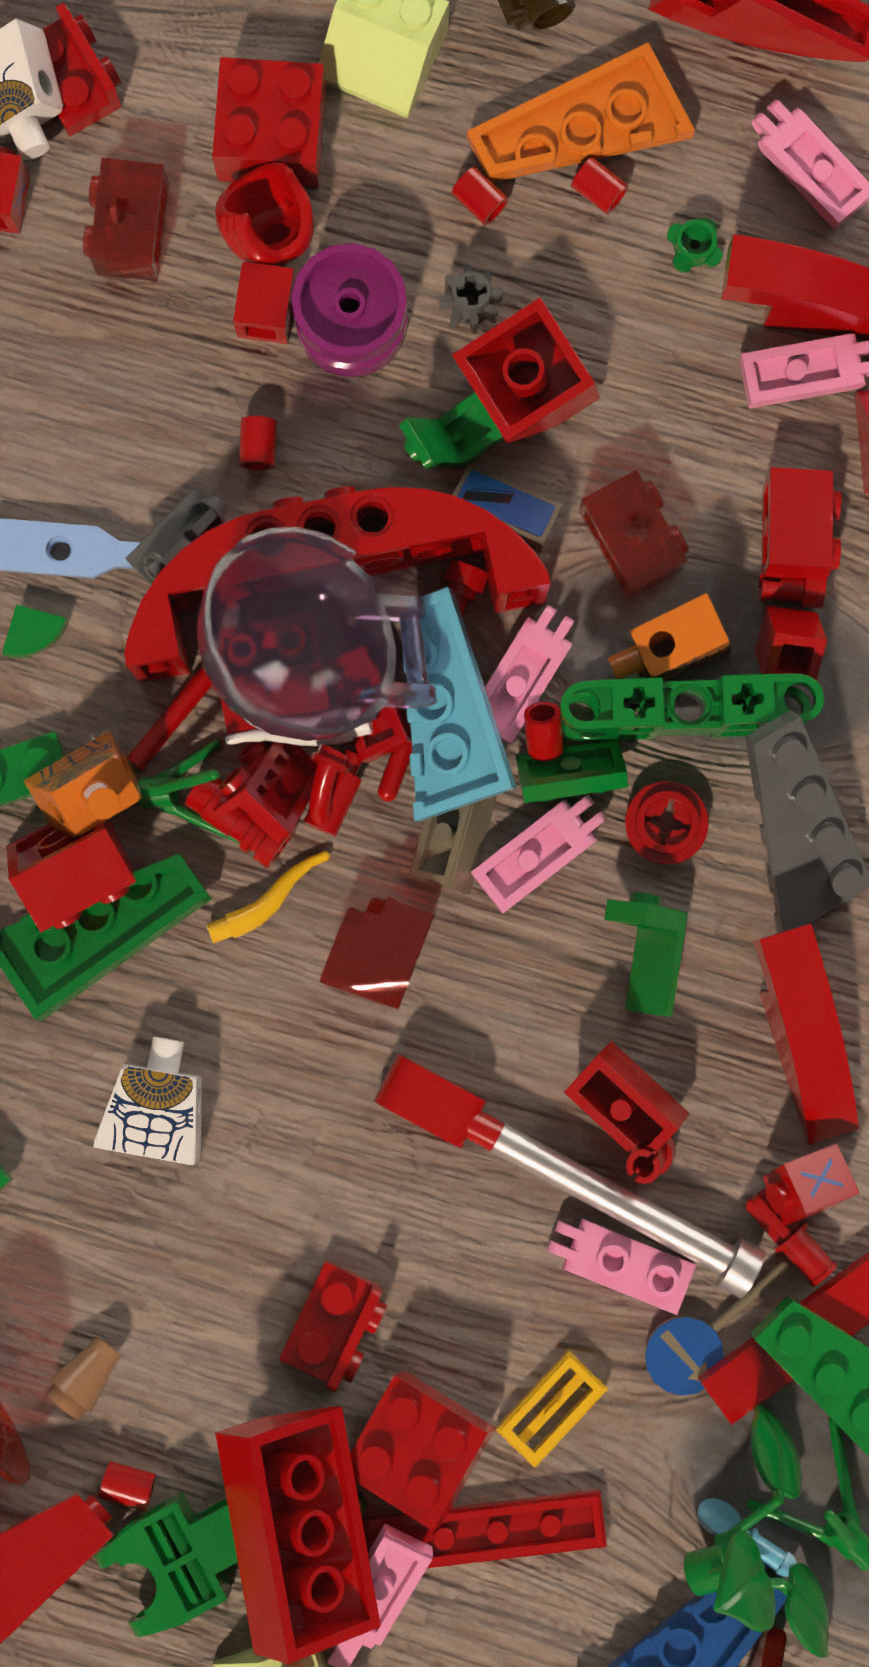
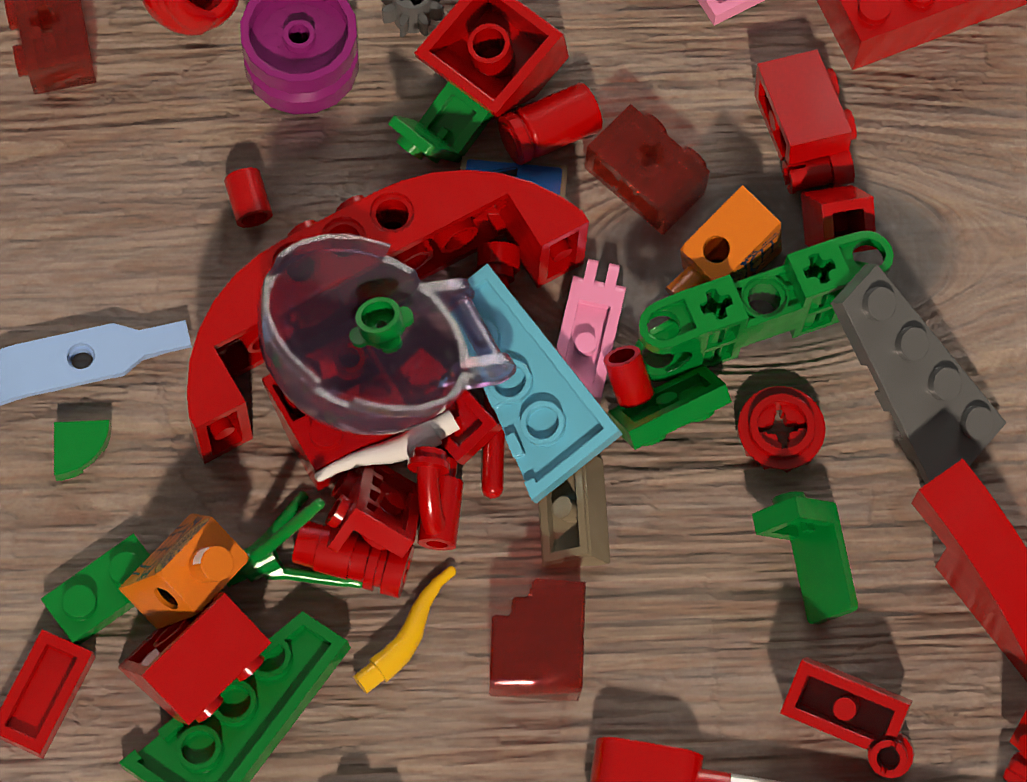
camera: 20 degrees left, 15 degrees down
dark grey hinge [125,488,228,586] -> none
red bar [127,598,274,771] -> none
red panel [233,262,296,345] -> none
bright pink hinge [470,795,607,915] -> none
none -> green plate [349,297,414,353]
none -> red piece [498,82,603,165]

